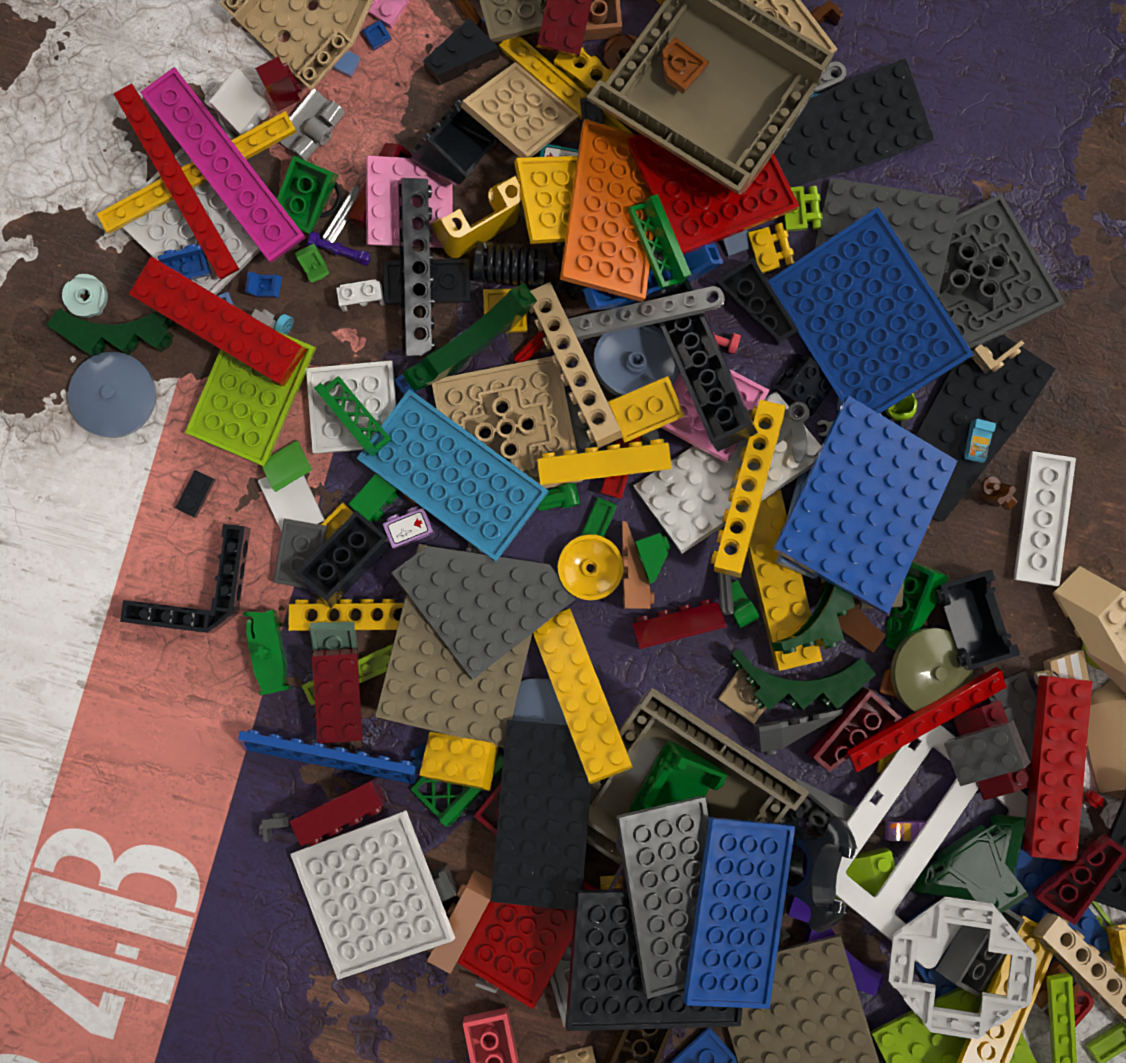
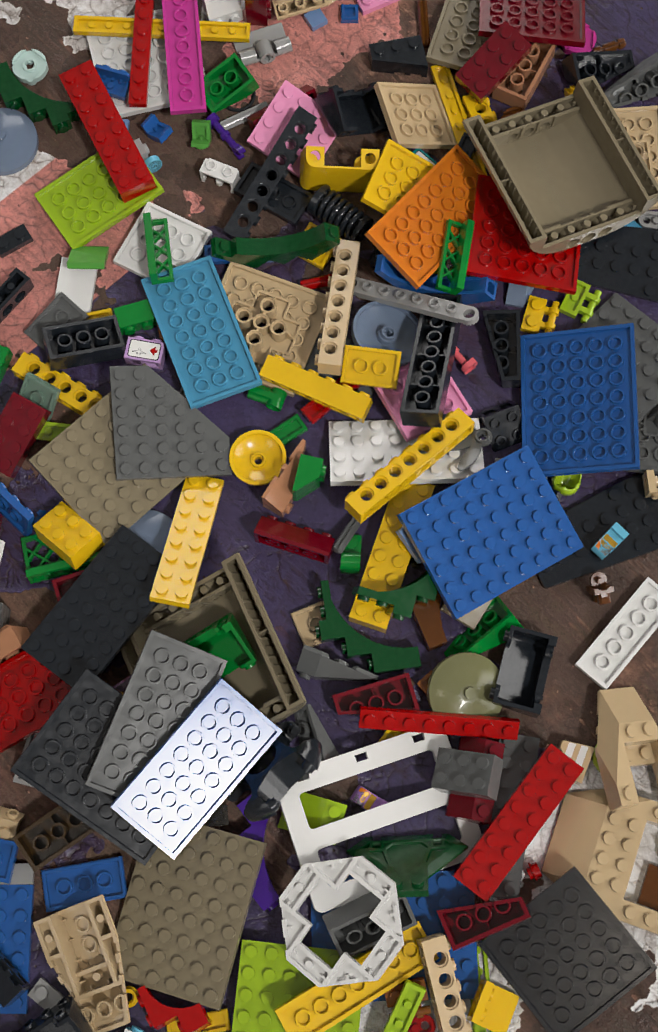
camera: 30 degrees right, 10 degrees down
dark orange plate [661,37,709,94] -> none

